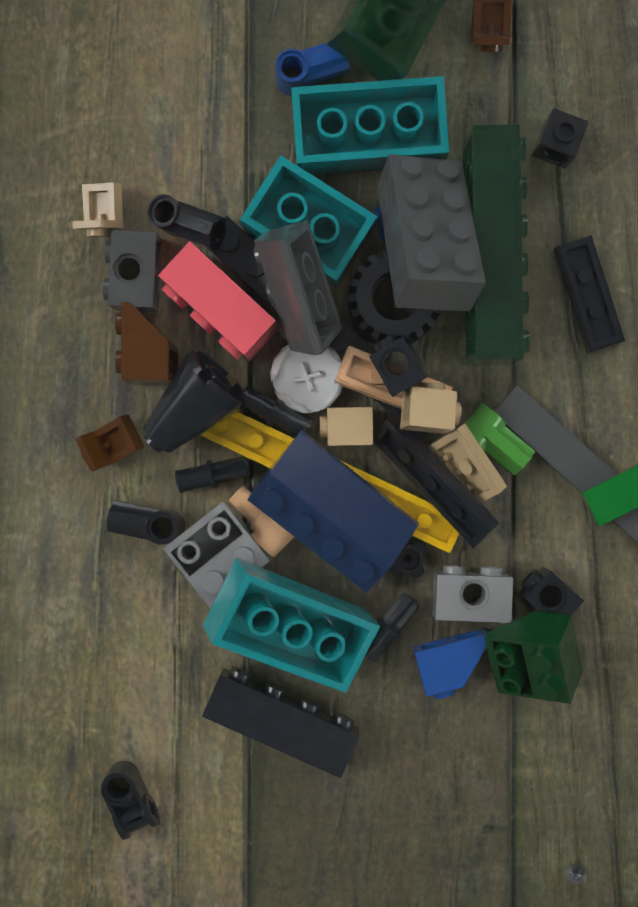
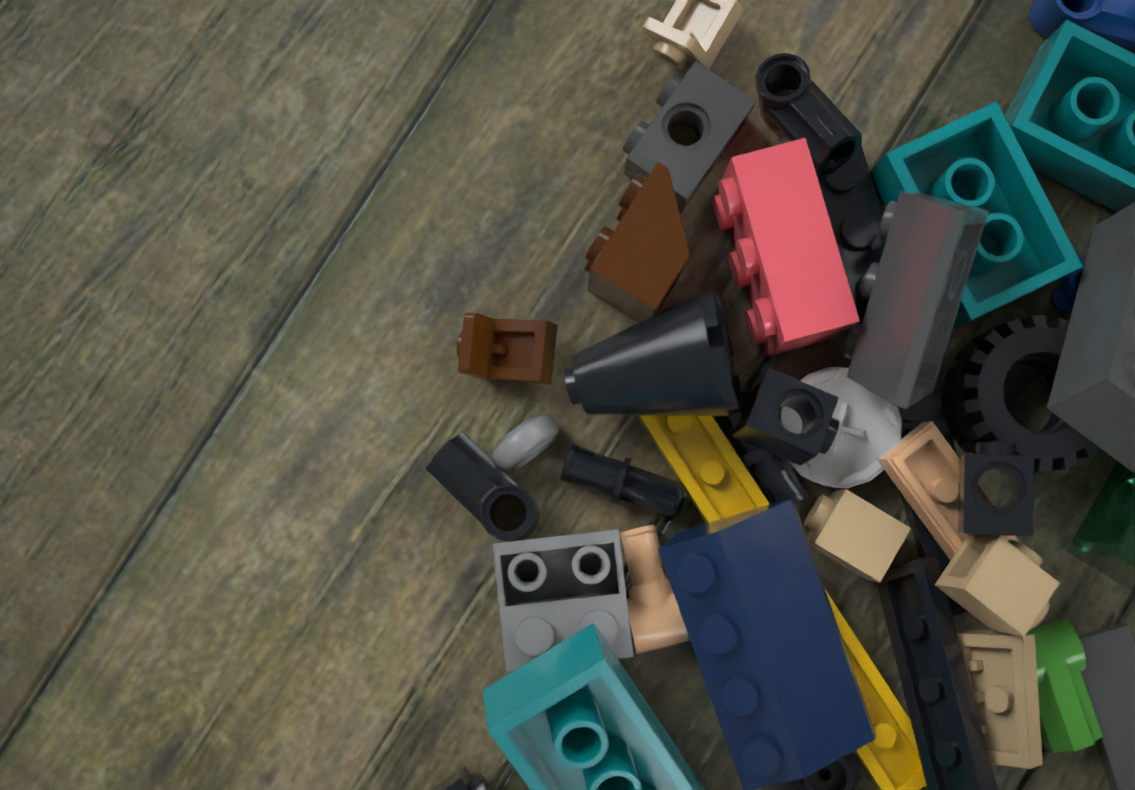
camera: 30 degrees right, 5 degrees down
none -> light grey piece [492,414,559,472]
none -> black brick [732,367,839,466]

